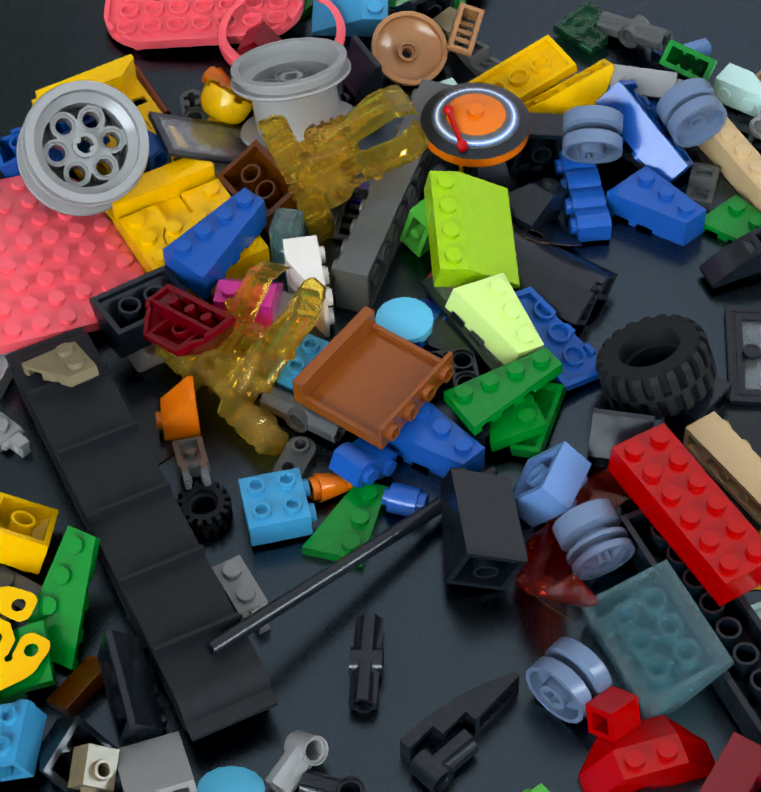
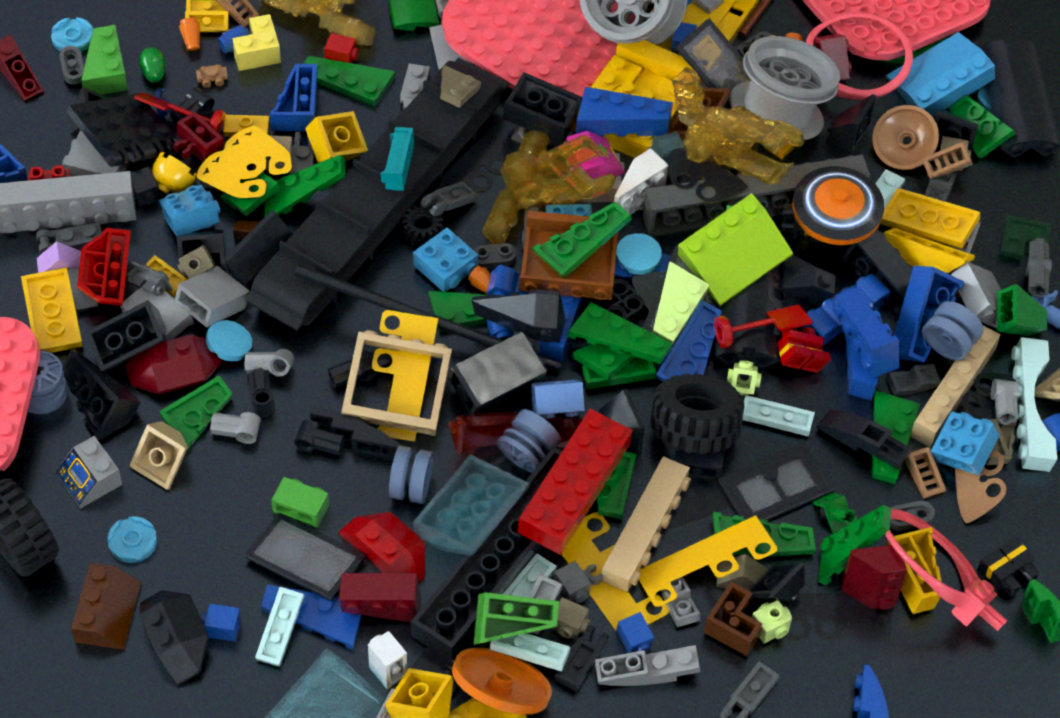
camera: 55 degrees right, 5 degrees up
dark red wedge [143,283,236,357] -> none
orange slope [155,376,201,441] -> none
light grey hinge [212,555,271,635] -> none
red hinge [443,104,468,152] -> none
sand blue wheel [562,105,623,164] -> none
red brick [585,686,641,743] -> none
none -> tan window [341,330,452,436]
none -> yellow piece [372,310,438,442]
none -> teal container [381,127,414,191]
none -> black wedge [471,290,566,343]
none -> green wing [532,202,632,279]
none -> black piece [670,148,748,203]
none -> red piece [714,304,813,349]
none -> yellowish green brick [727,360,761,396]
none -> light aqua plate [743,395,815,437]
none -> red hips [777,327,831,373]
none -> blue wedge [832,286,899,378]

